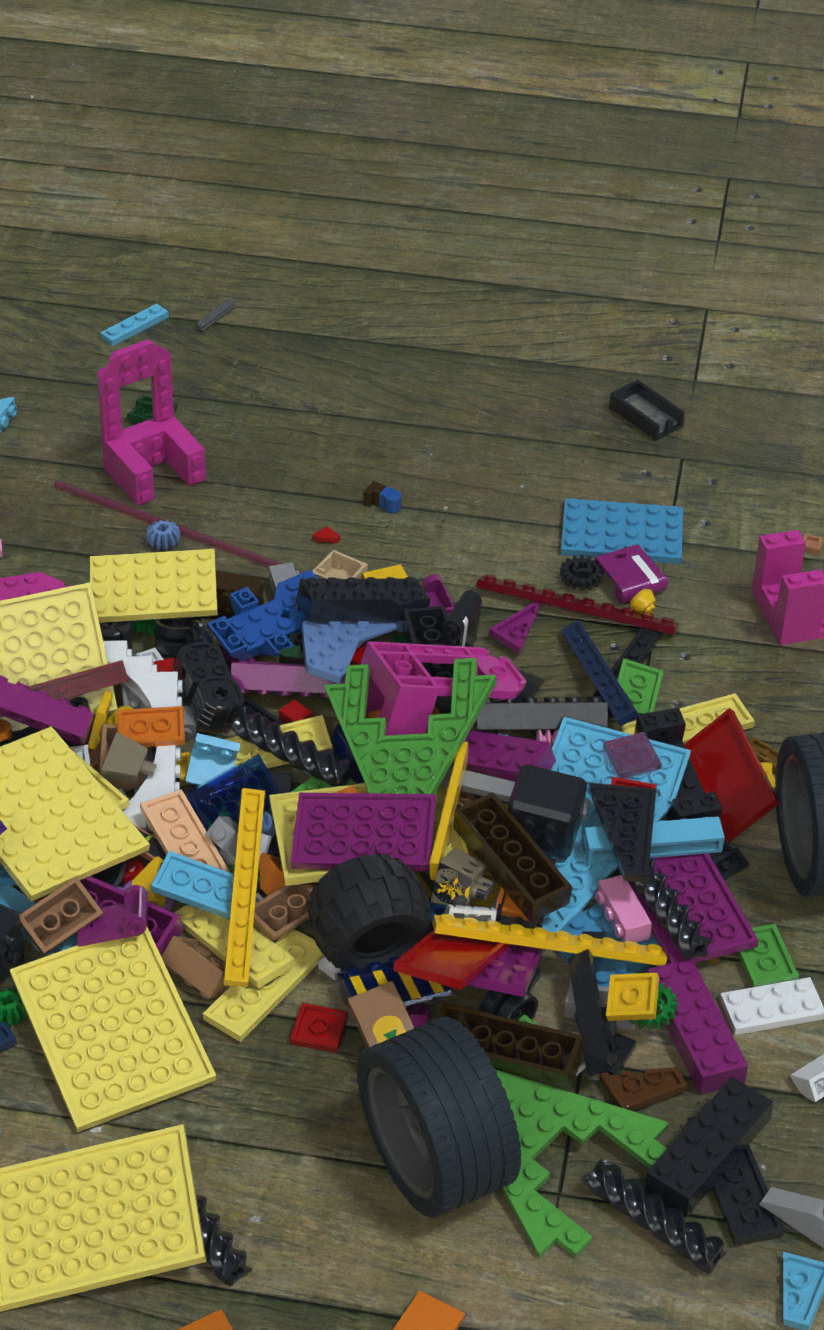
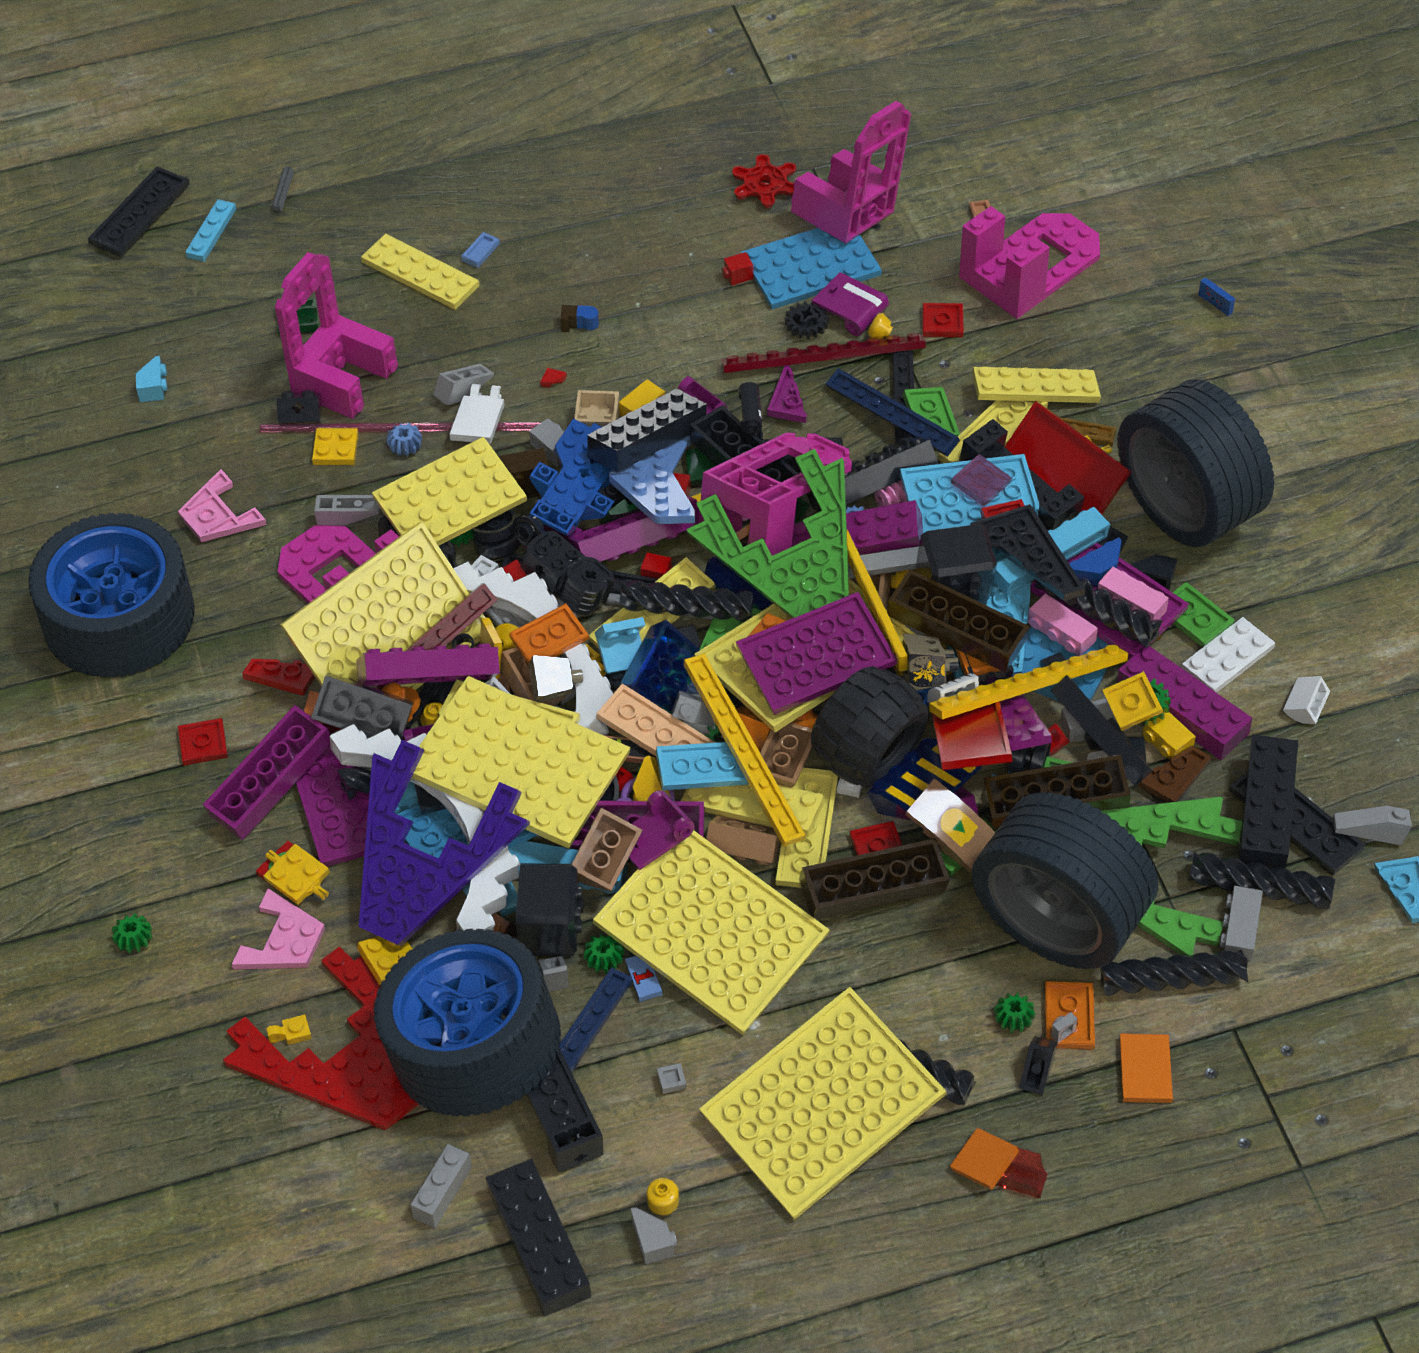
camera: 25 degrees left, 10 degrees up
black door [609,379,685,442] -> none
none -> black plate [88,166,190,257]
none -> black brick [276,390,322,423]
none -> yellow plate [312,428,359,465]
none -> light grey slope [314,495,380,526]
none -> light yellow plate [361,234,479,310]
none -> light grey slope [433,364,494,405]
none -> white tile [450,384,504,444]
none -> medium blue tile [461,232,500,268]
none -> medium blue tile [625,956,662,1002]
none -> red brick [722,252,754,286]
none -> red plate [732,154,796,208]
none -> dark pink bracket [791,101,911,243]
none -> dark brown brick [799,838,950,920]
none -> red tile [922,303,964,338]
none -> light yellow plate [972,366,1101,403]
none -> green gear [994,992,1035,1034]
none -> black slope [1019,1036,1058,1095]
none -> orange tile [1045,981,1095,1050]
none -> red tile [1048,723,1070,755]
none -> light grey plate [1051,1012,1077,1043]
none -> blue slope [1069,538,1122,587]
none -> bright pink brick [1098,567,1169,620]
none -> black piece [1100,950,1248,996]
none -> black slope [1131,554,1178,591]
none -> yellow brick [1142,712,1196,760]
none -> light grey brick [1220,886,1263,962]

